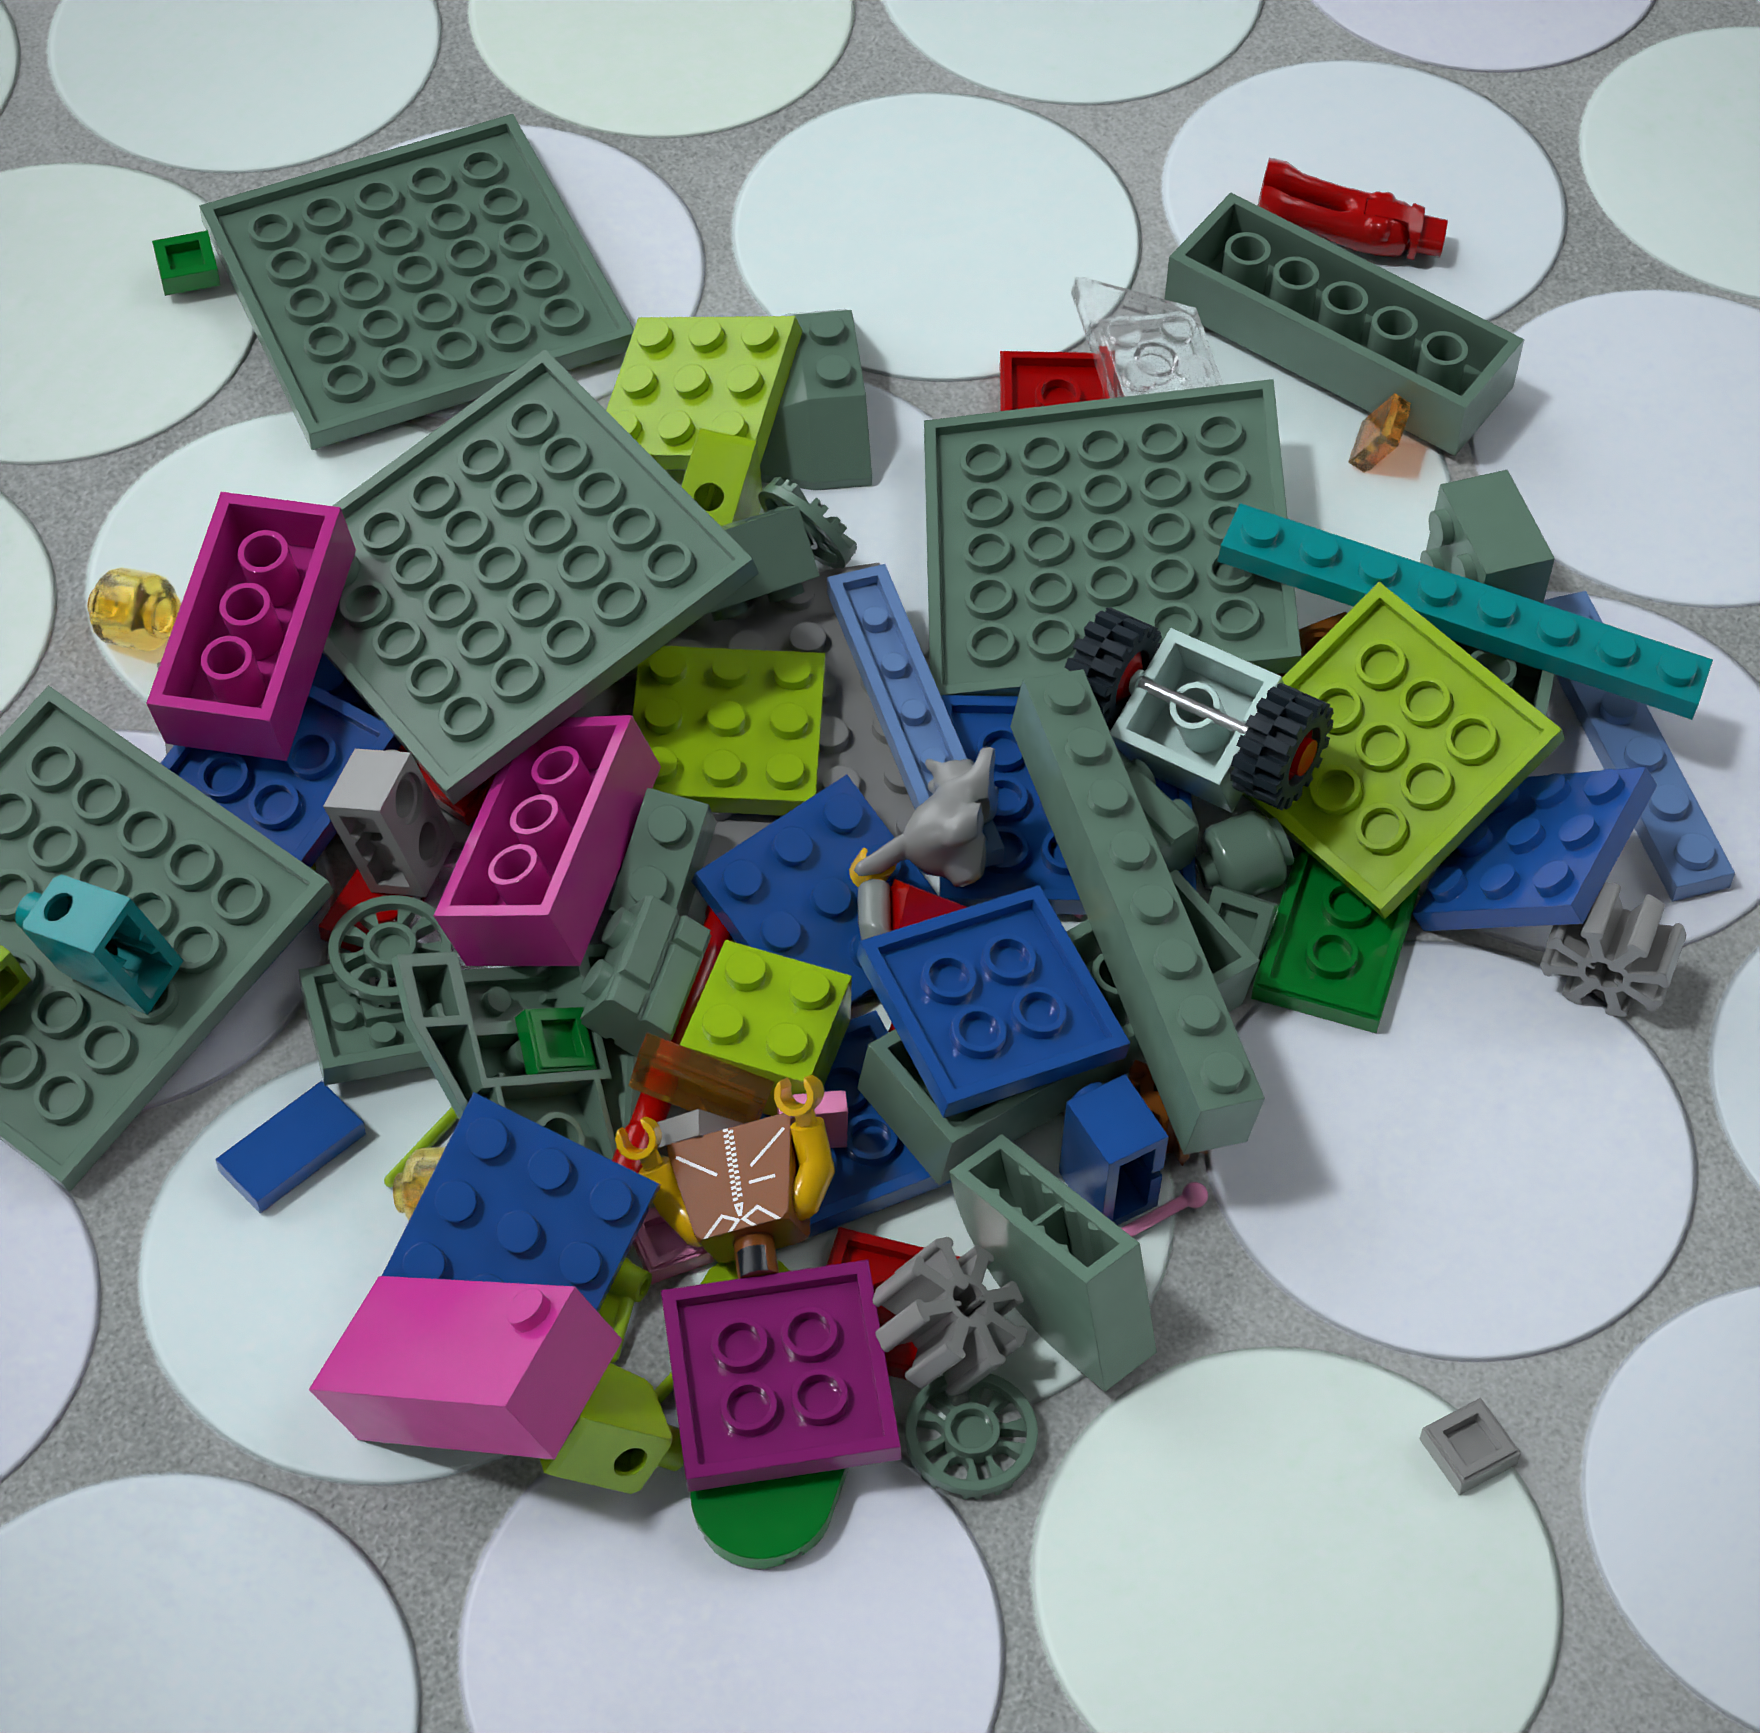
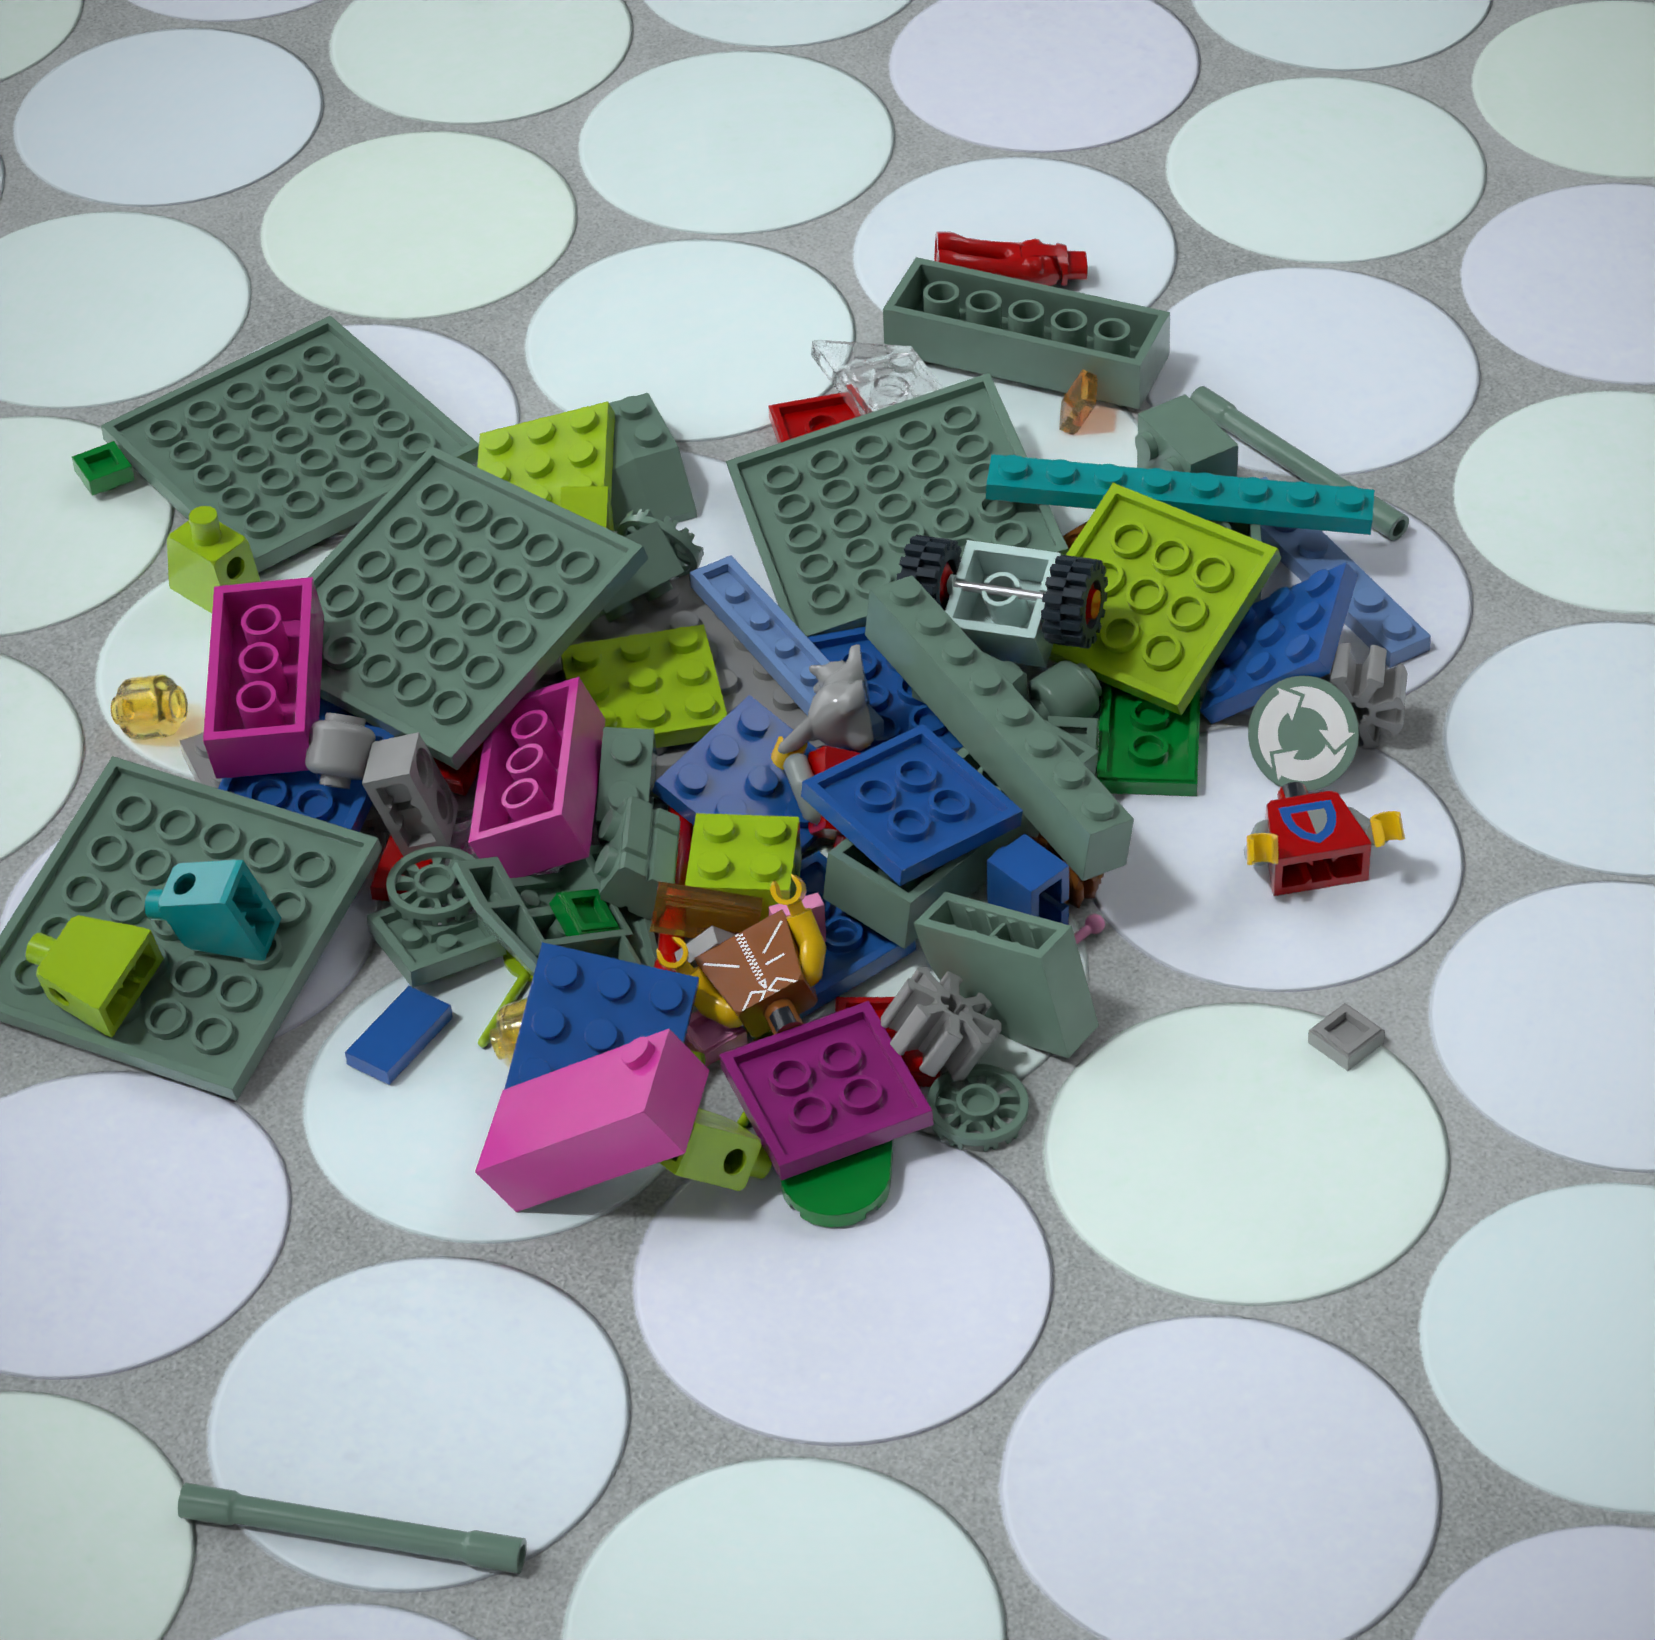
camera: 10 degrees left, 10 degrees down
none -> lime torso [167,506,261,613]
none -> light grey head [305,713,376,789]
none -> sand green piece [1190,386,1409,541]
none -> red torso [1244,782,1405,896]
none -> sticker [1248,676,1359,791]

